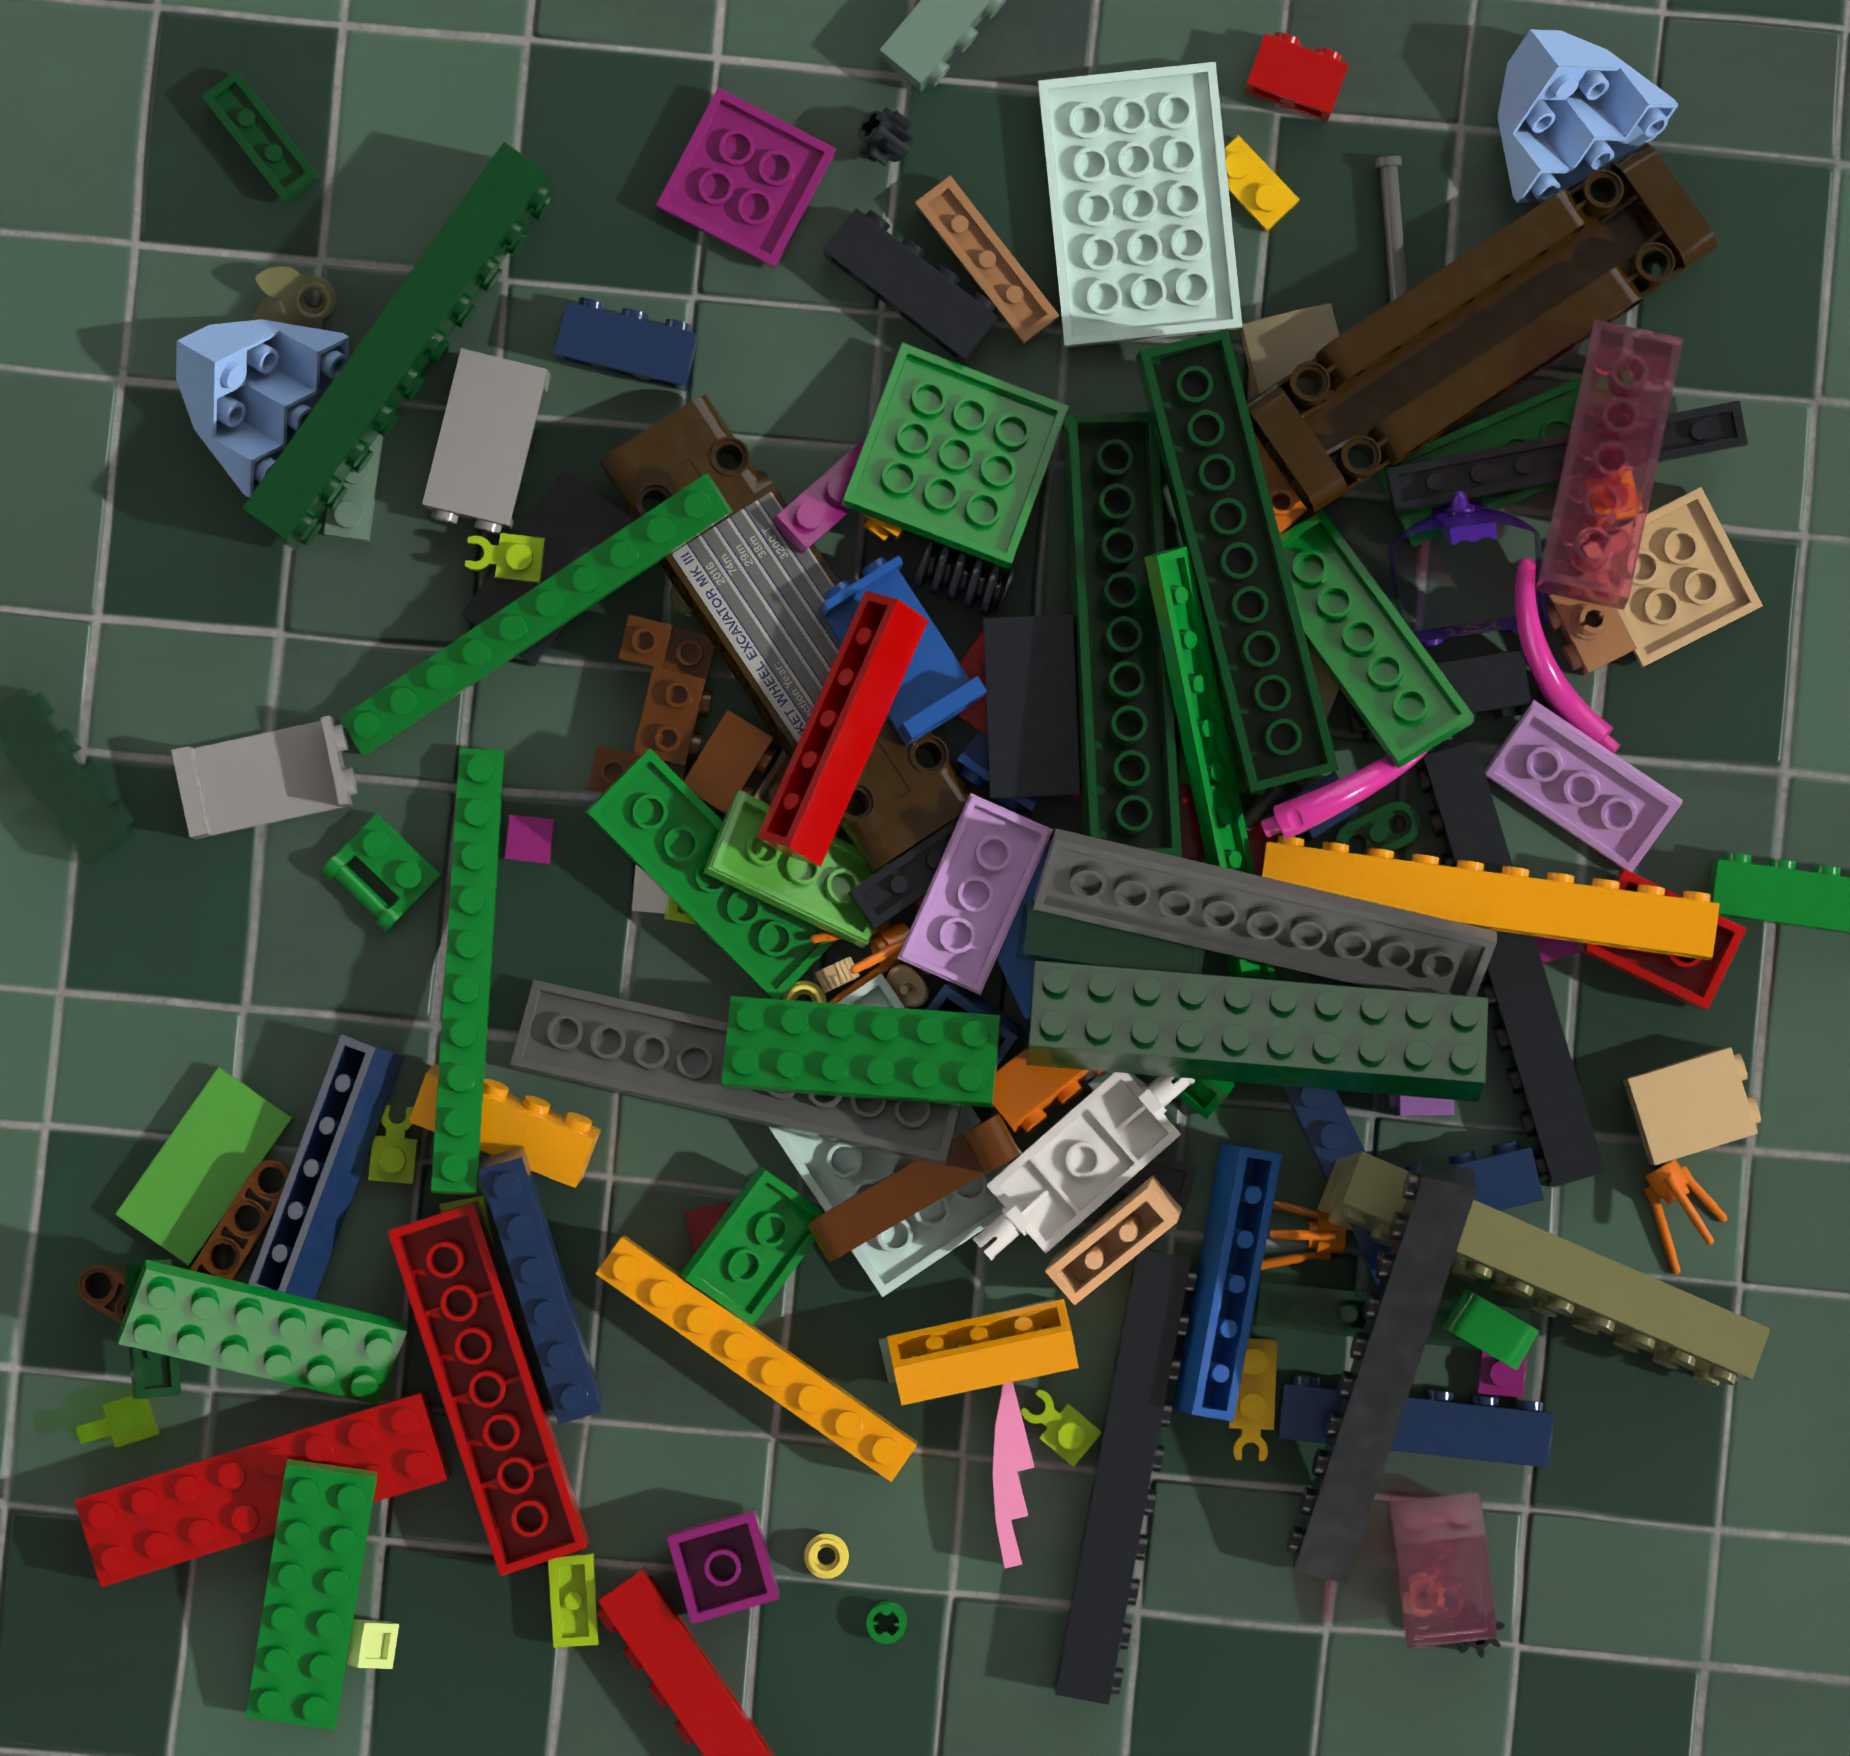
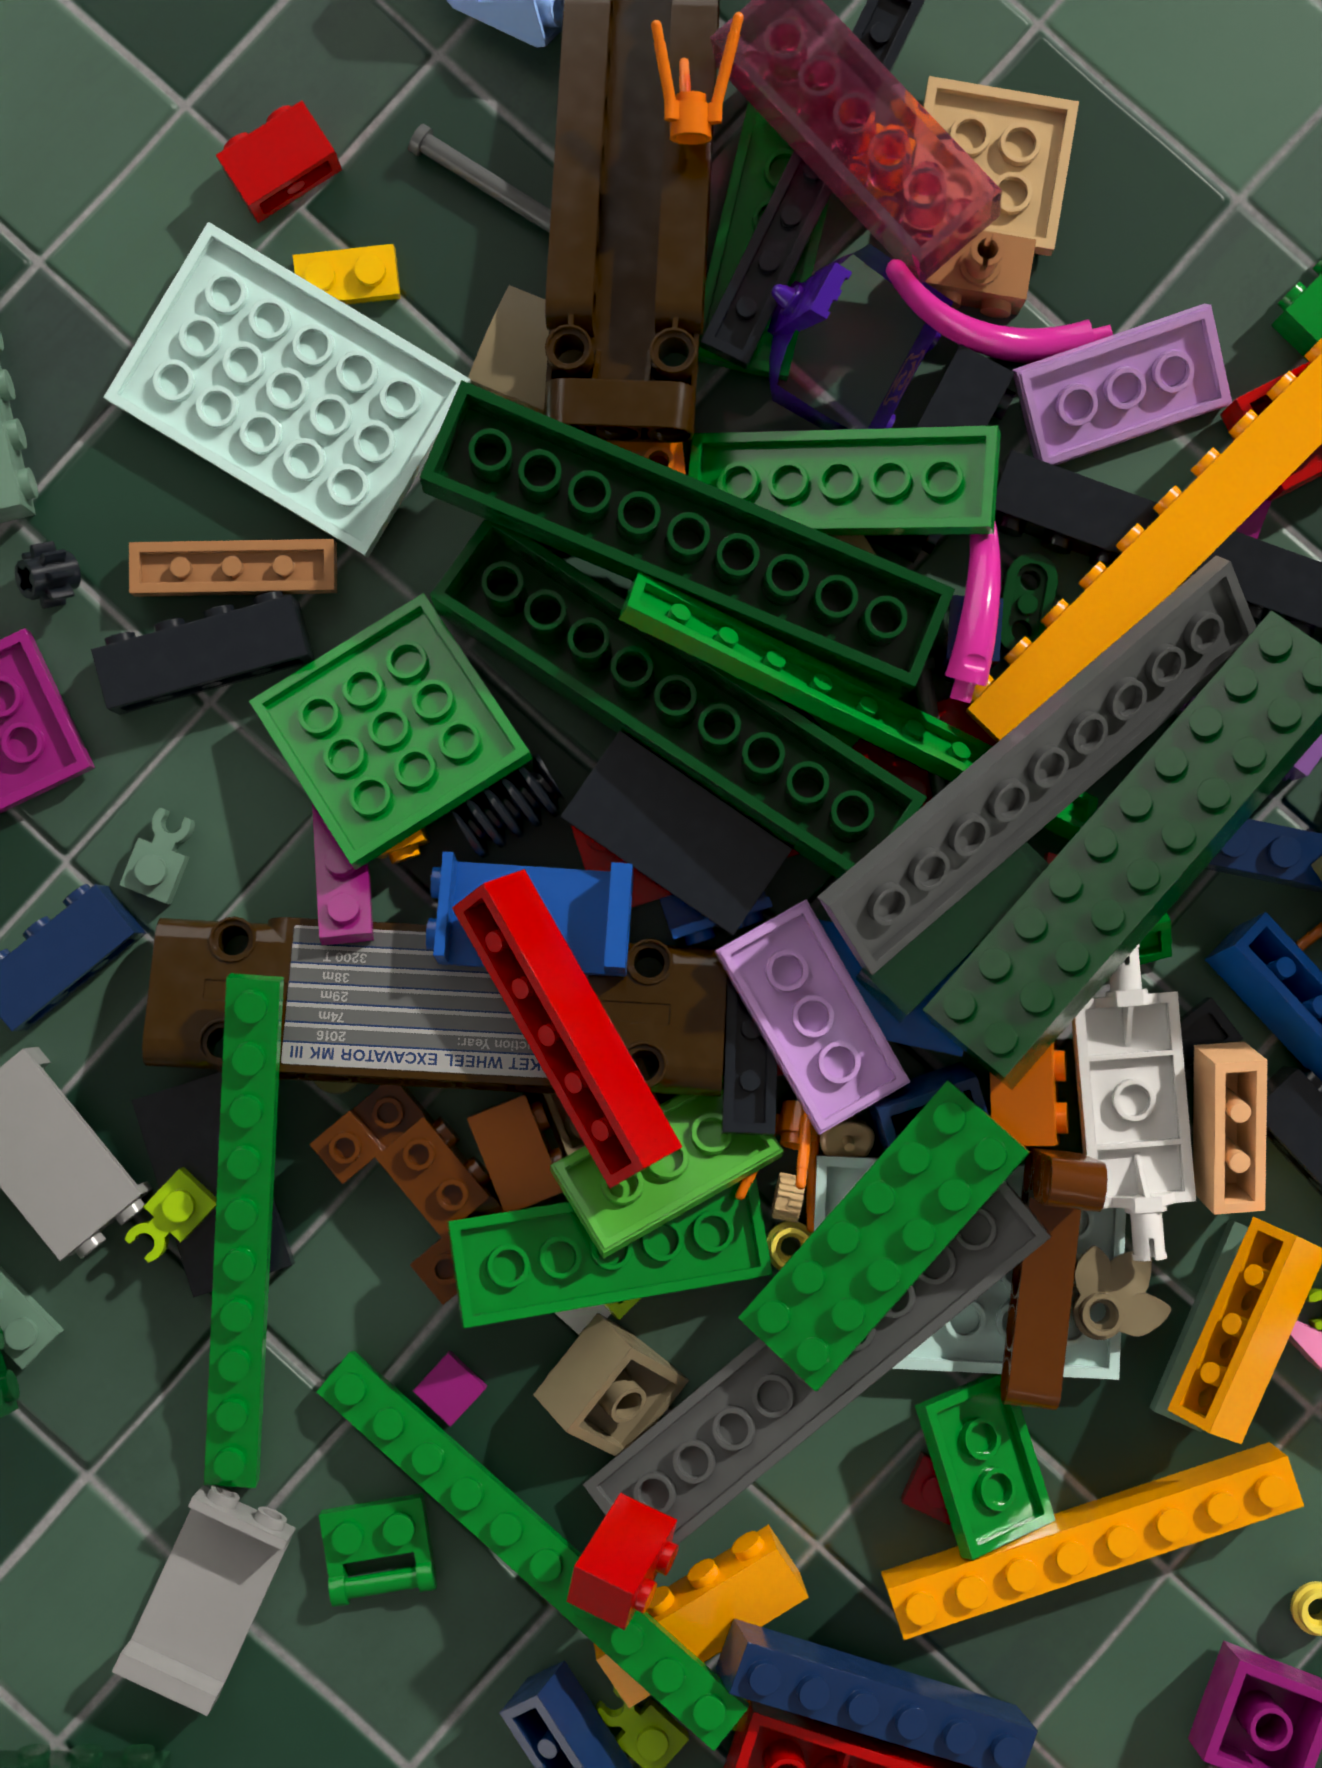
camera: 60 degrees left, 0 degrees up
none -> sand green plate [119,808,195,904]
none -> dark tan slope [533,1313,689,1457]
none -> red brick [566,1493,679,1630]
none -> orange plant [651,12,744,145]
none -> dark tan plate [1072,1245,1171,1340]

